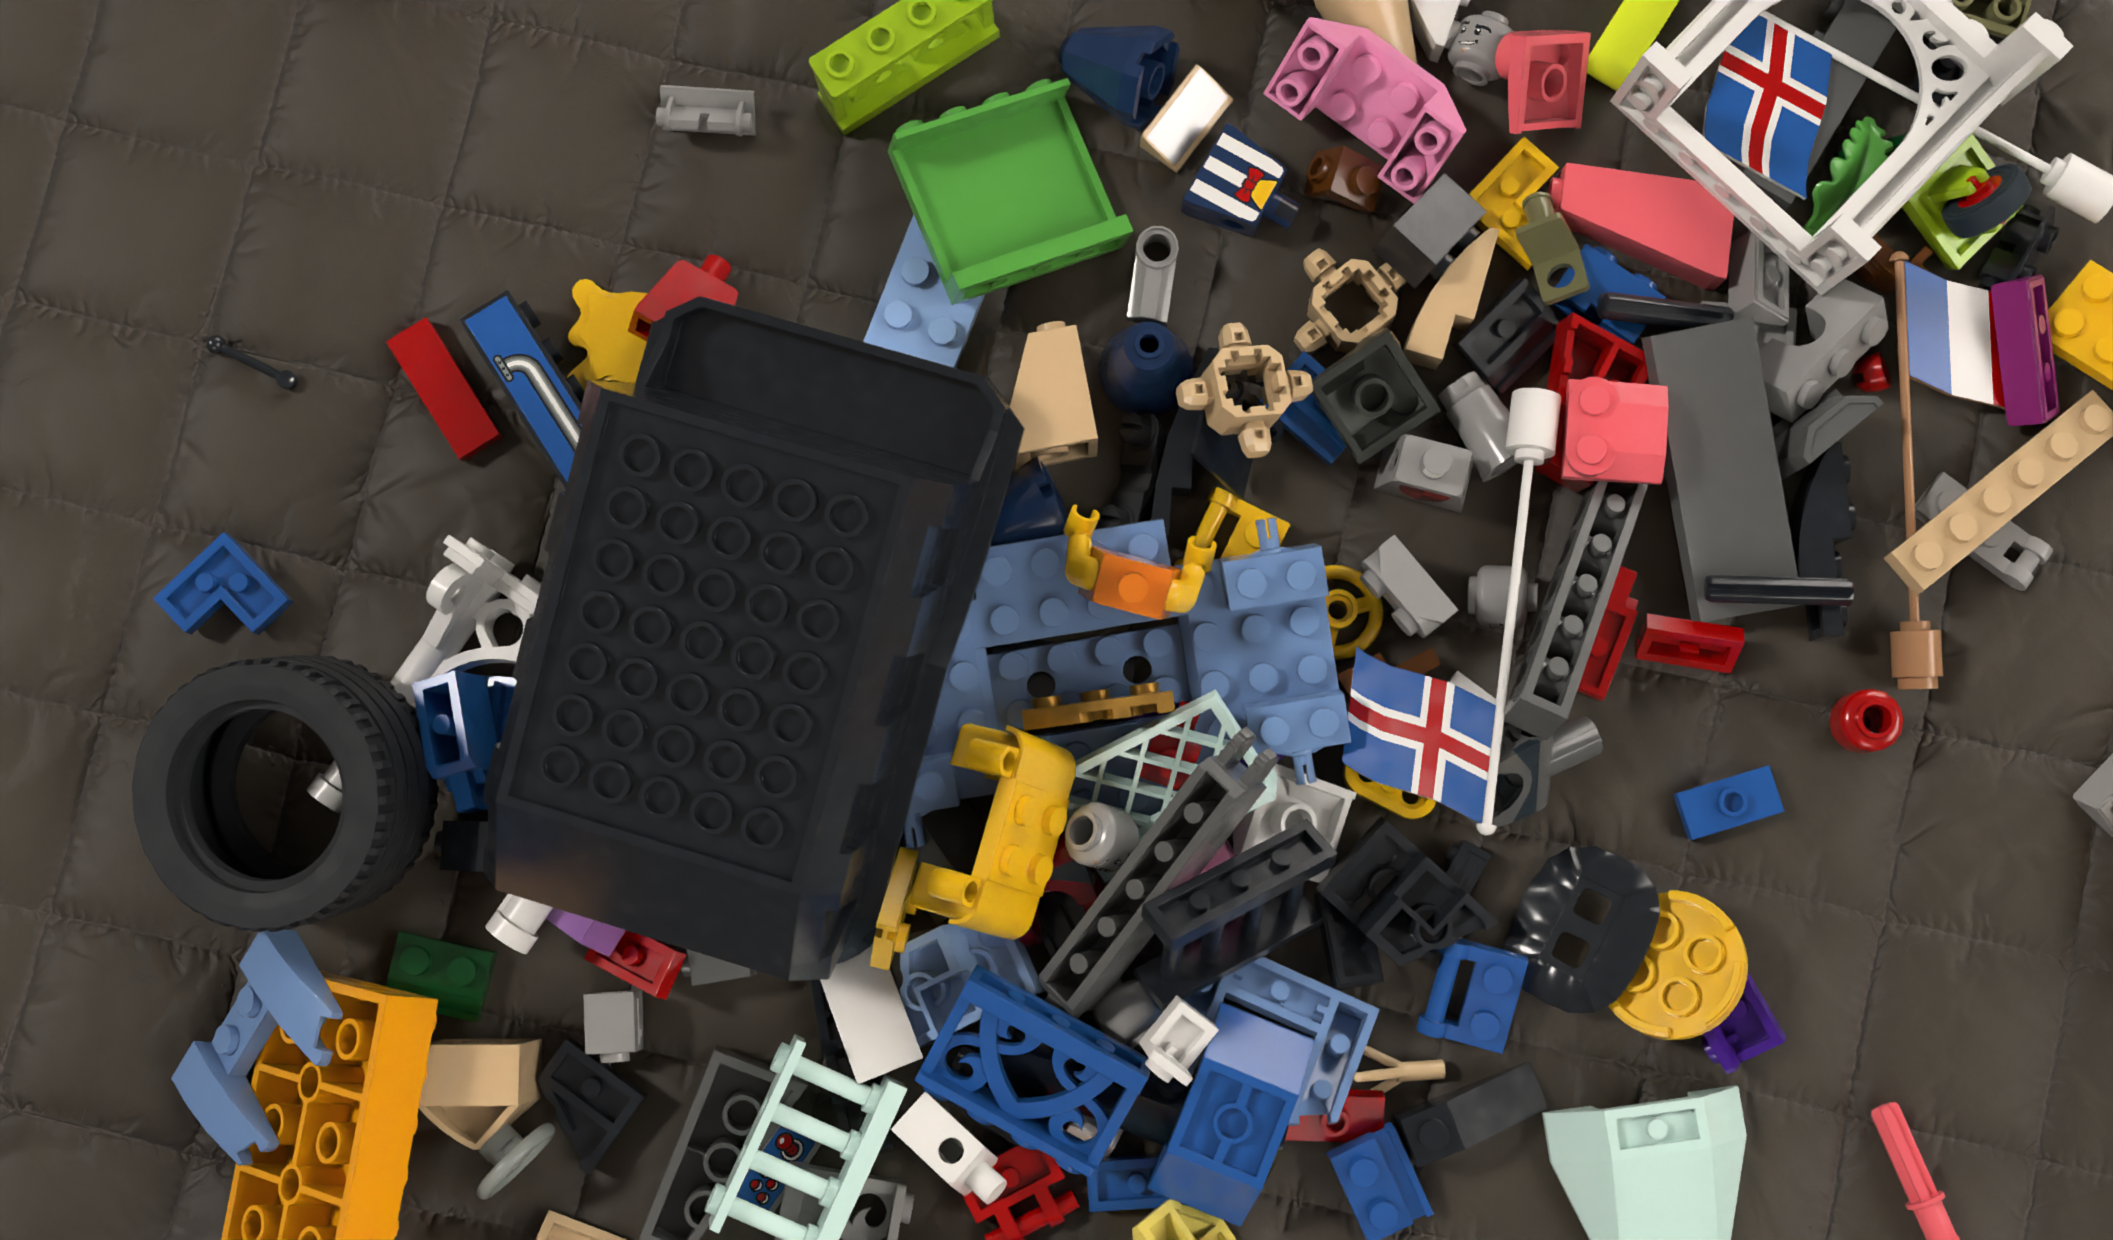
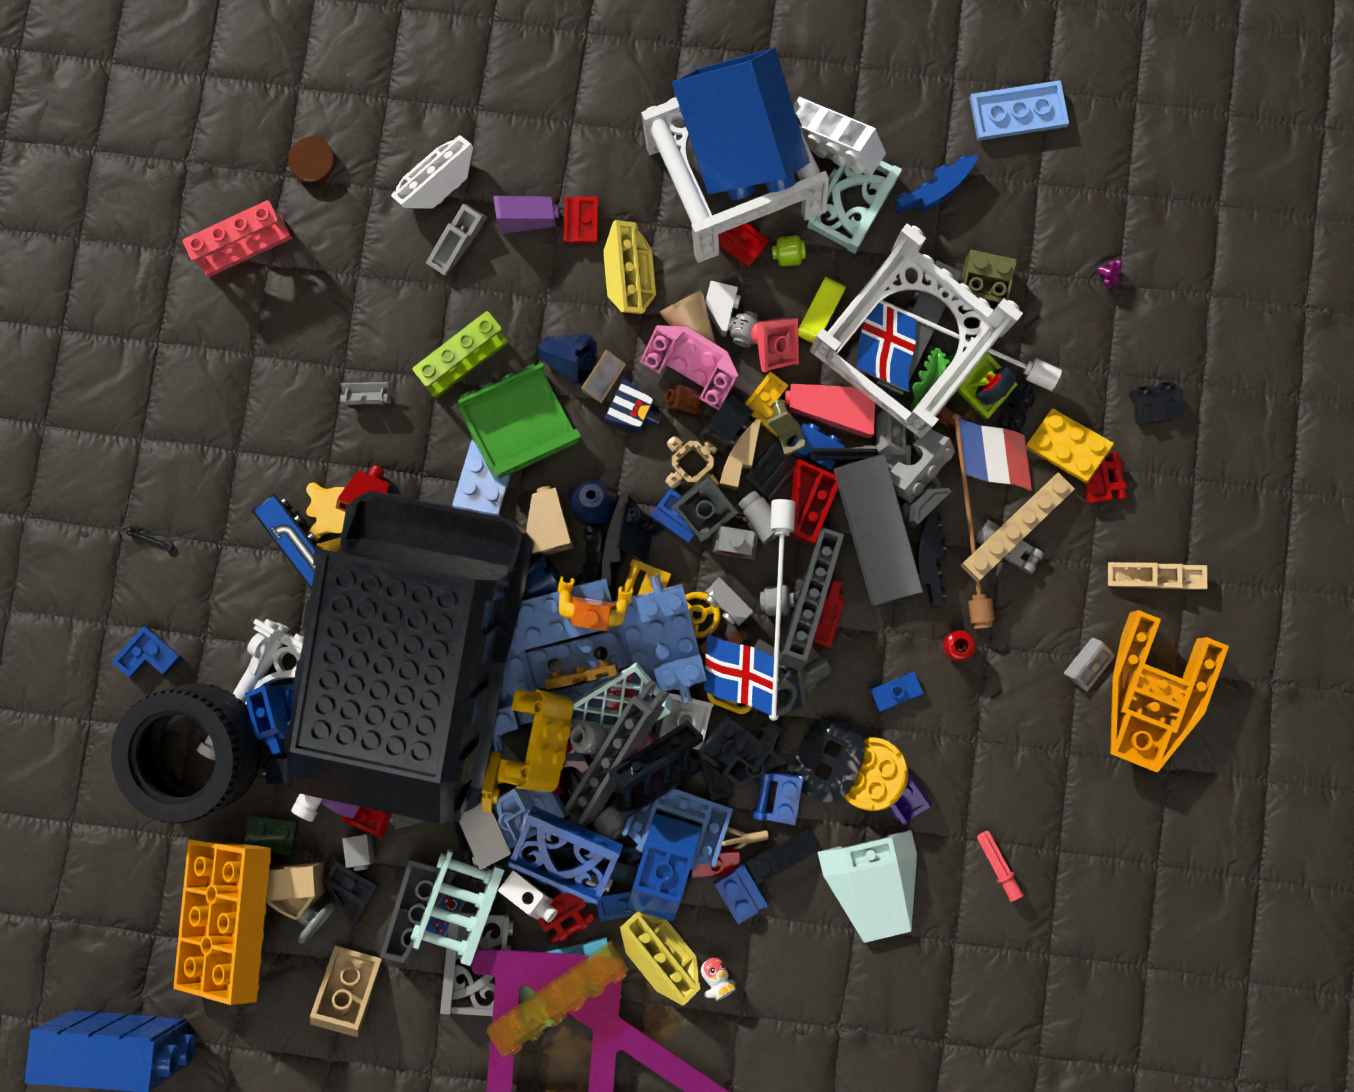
camera: 10 degrees left, 0 degrees up
medium blue wedge [171,930,343,1166] -> none
red tile [386,317,503,462] -> none
light grey piece [1126,226,1179,326] -> none
white bracket [1139,995,1219,1087] -> none
tan piece [1176,322,1313,458] -> none
coral slope [1561,377,1669,485] -> none
red tile [1634,613,1745,674] -> none
black axle [1704,575,1854,606] -> none
red hinge [1851,351,1891,393] -> none
magenta slope [1991,274,2060,426] -> none

